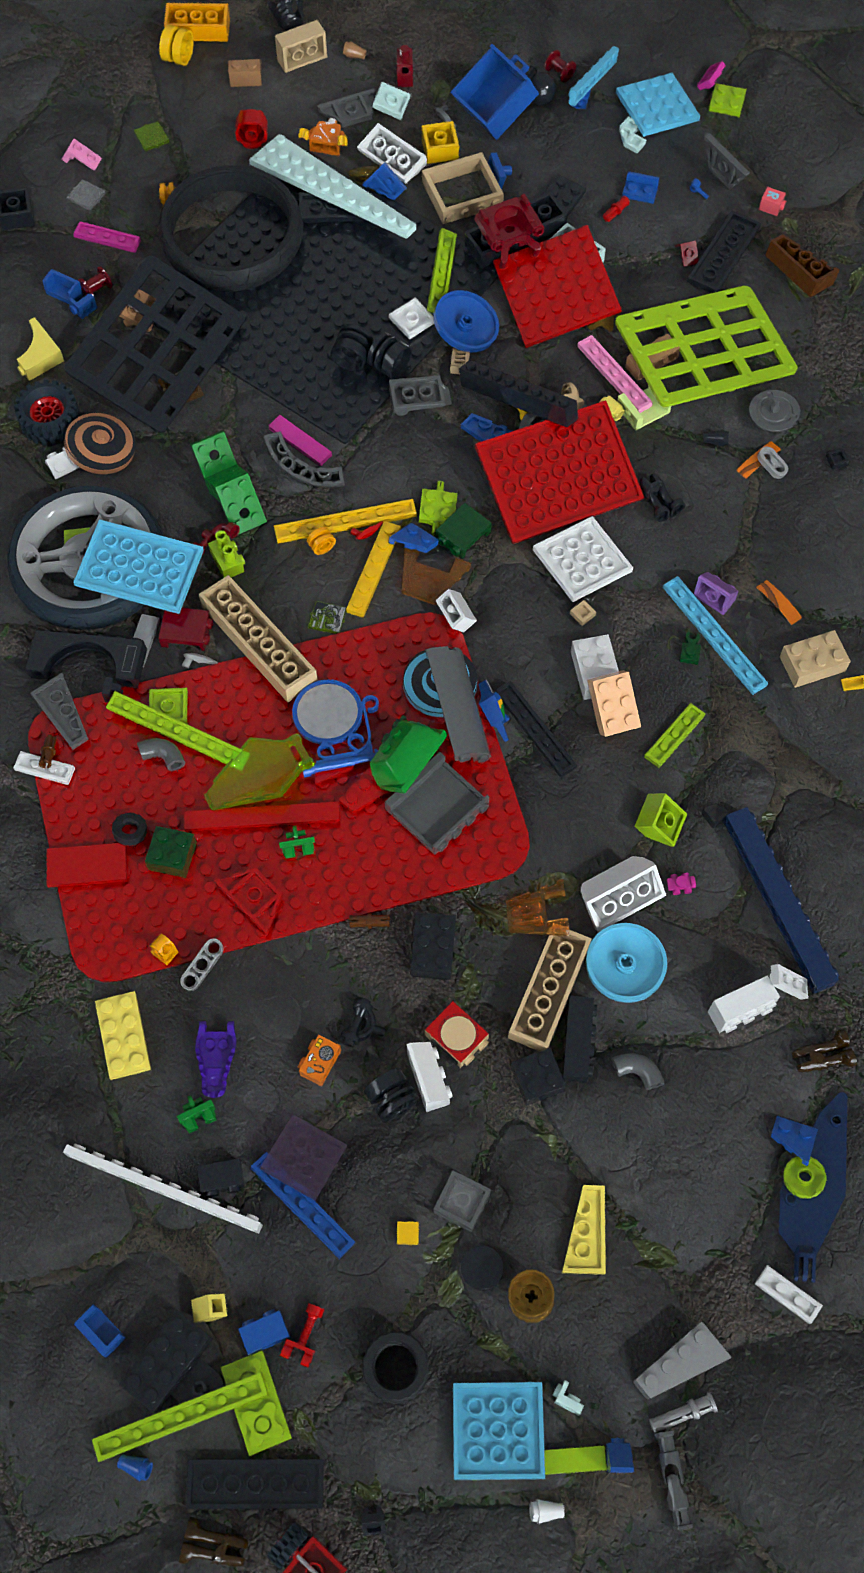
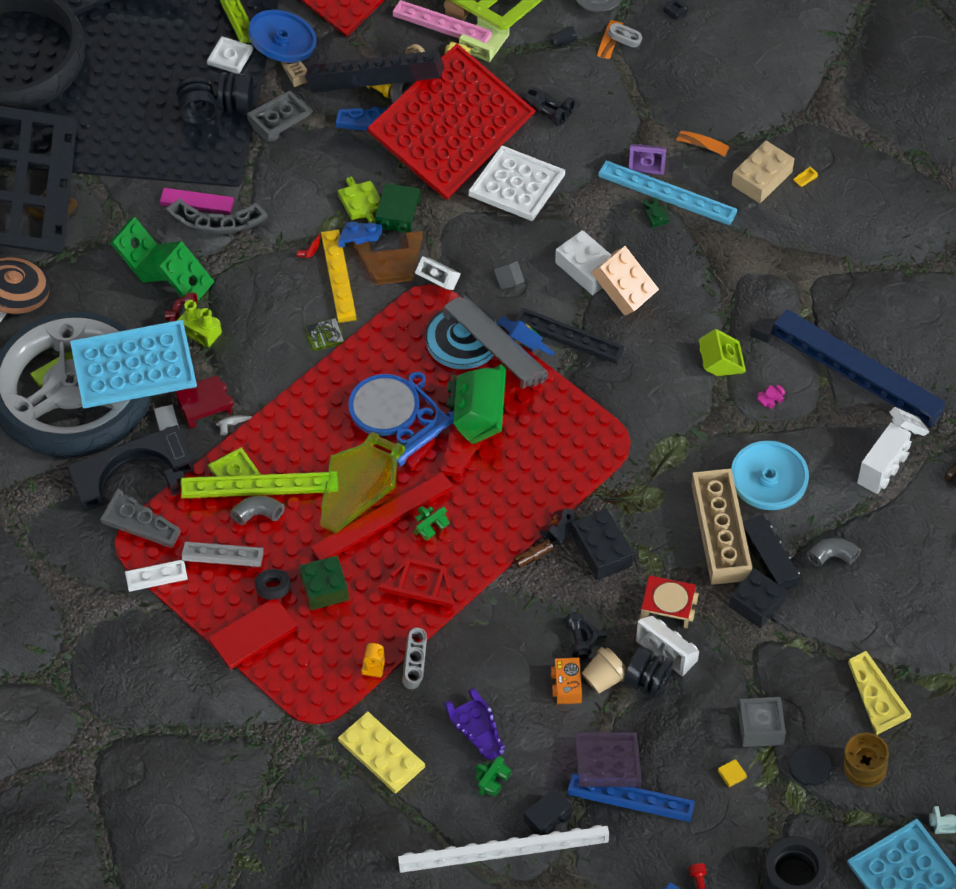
camera: 30 degrees left, 10 degrees down
reddish brown axle [39,735,57,769] -> none
tan brick [199,575,318,702] -> none
yellow tile [274,499,417,544] -> none
light orange wheel [307,527,336,555] -> none
dark grey panel [385,752,489,855] -> none
clear orange wing [506,879,570,936] -> none
tan plate [570,600,596,626] -> none
white windscreen [581,856,666,933] -> none
lime tile [644,703,705,768] -> none
none -> light grey plate [182,542,264,567]
none -> dark grey panel [494,261,524,290]
none -> black leg [539,508,575,545]
none -> tan piece [581,647,627,694]

